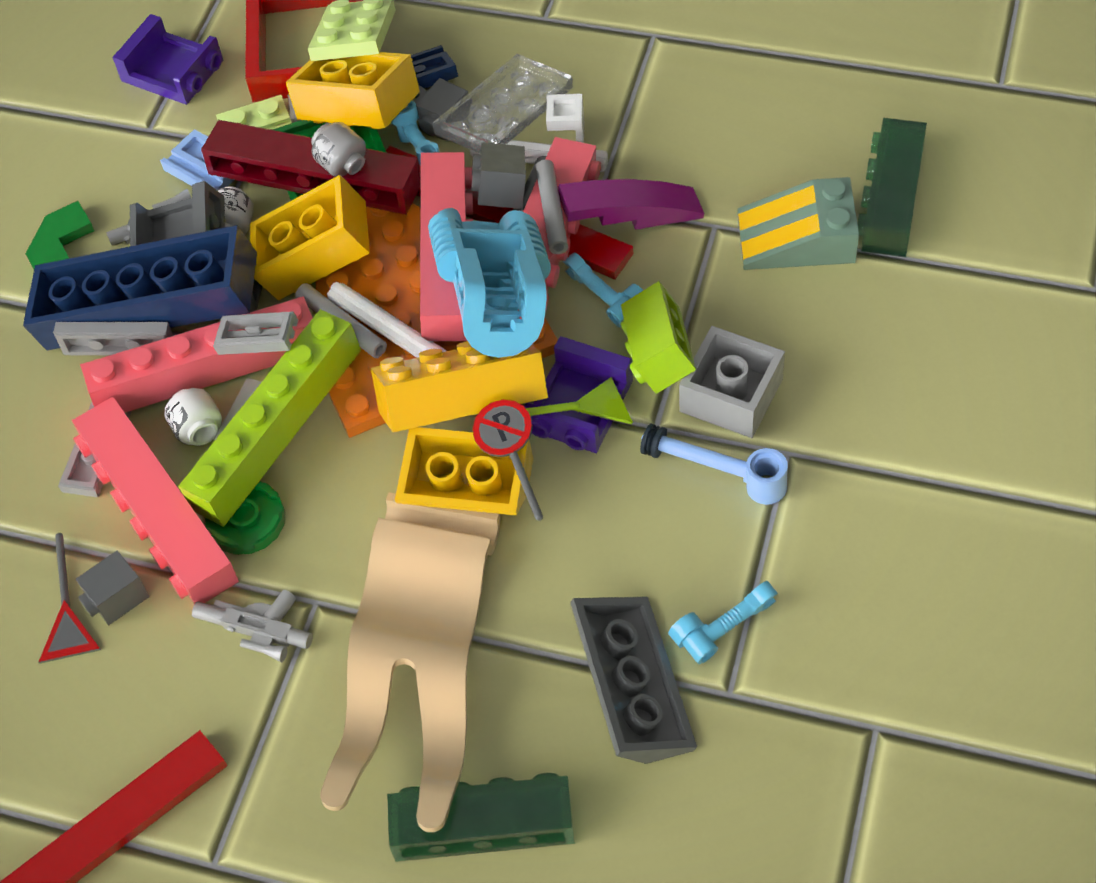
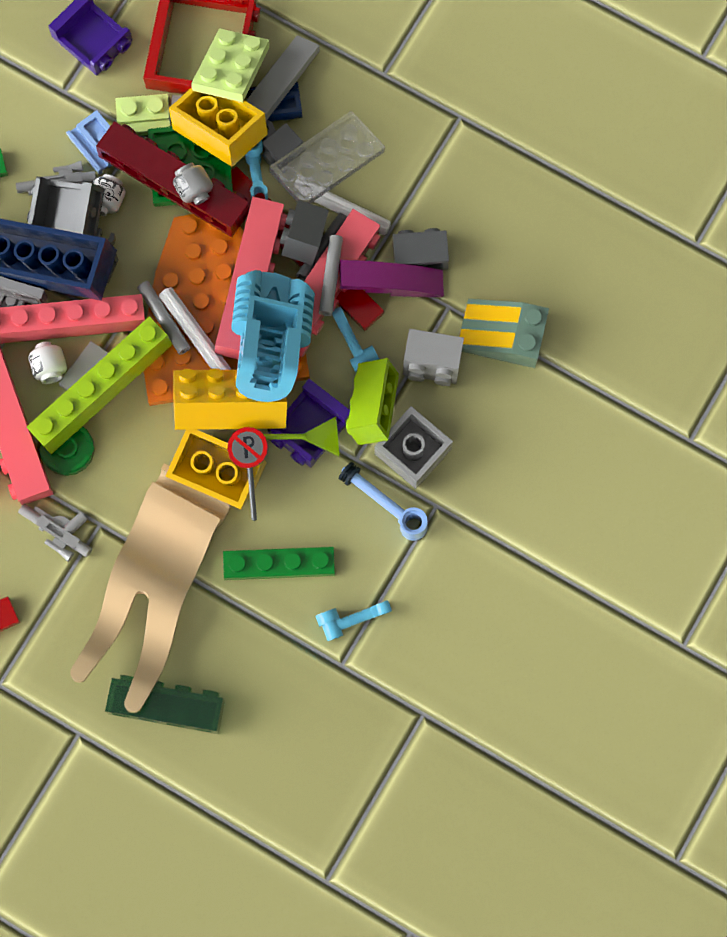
camera: 10 degrees right, 20 degrees up
light grey tile [213,311,298,355] -> none
yellow brick [250,175,370,300] -> none
white panel [546,94,584,143] -> none
dark grey slope [570,597,697,764] -> none
clear green brick [858,118,927,257] -> none
none -> green plate [223,547,335,580]
none -> light grey tile [246,35,320,121]
none -> dark grey brick [393,228,449,270]
none -> light grey brick [403,329,464,386]

